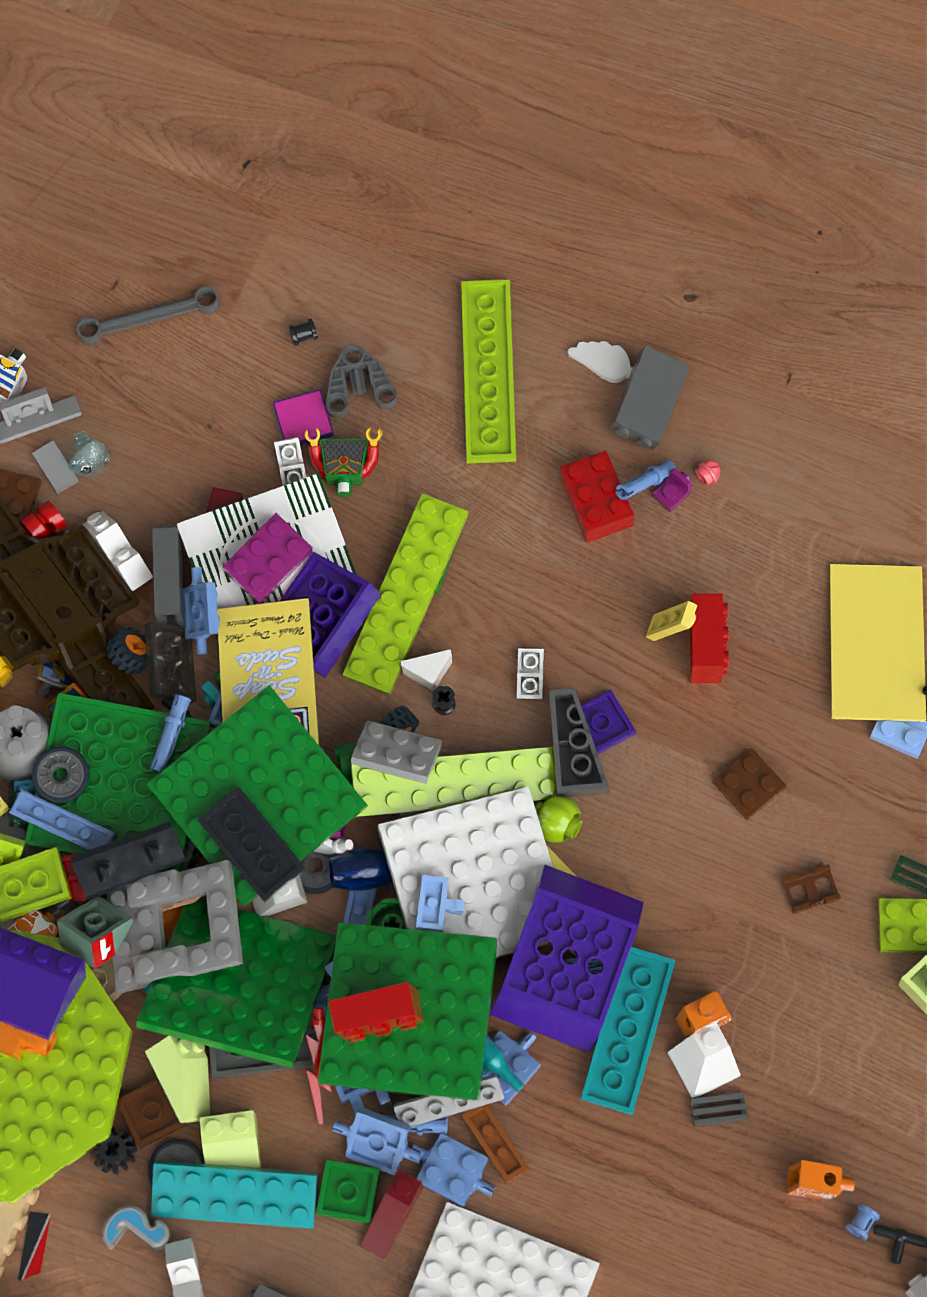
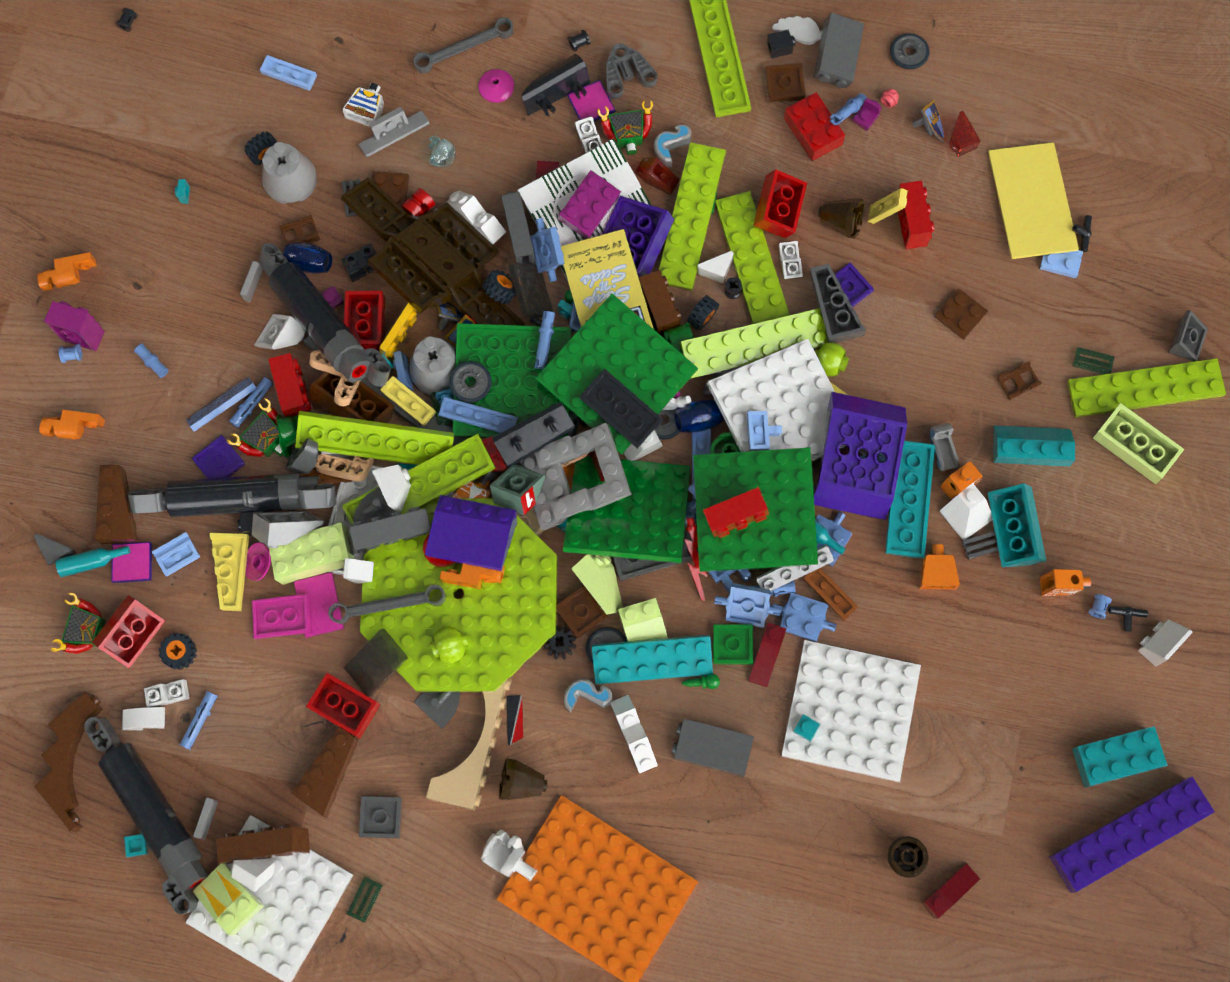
camera: 10 degrees left, 5 degrees up
light grey tile [32,441,79,494] -> none
light grey plate [351,720,442,784] -> none
none -> dark pink dish [478,69,514,103]
none -> black piece [521,54,591,116]
none -> clear red slope [634,157,679,194]
none -> reddish brown brick [639,270,681,338]
none -> light grey animal [654,124,691,168]
none -> green bar [682,674,720,689]
none -> lime plate [715,191,790,324]
none -> red brick [753,169,807,239]
none -> reddish brown plate [765,63,806,102]
none -> black brick [767,29,796,59]
none -> dark brown cone [818,198,865,239]
none -> dark grey wheel [890,33,930,69]
none -> shield [912,99,946,143]
none -> orange torso [919,544,960,590]
none -> light grey animal [929,422,959,471]
none -> clear red slope [949,111,981,157]
none -> teal slope [988,483,1046,568]
none -> teal slope [993,425,1075,467]

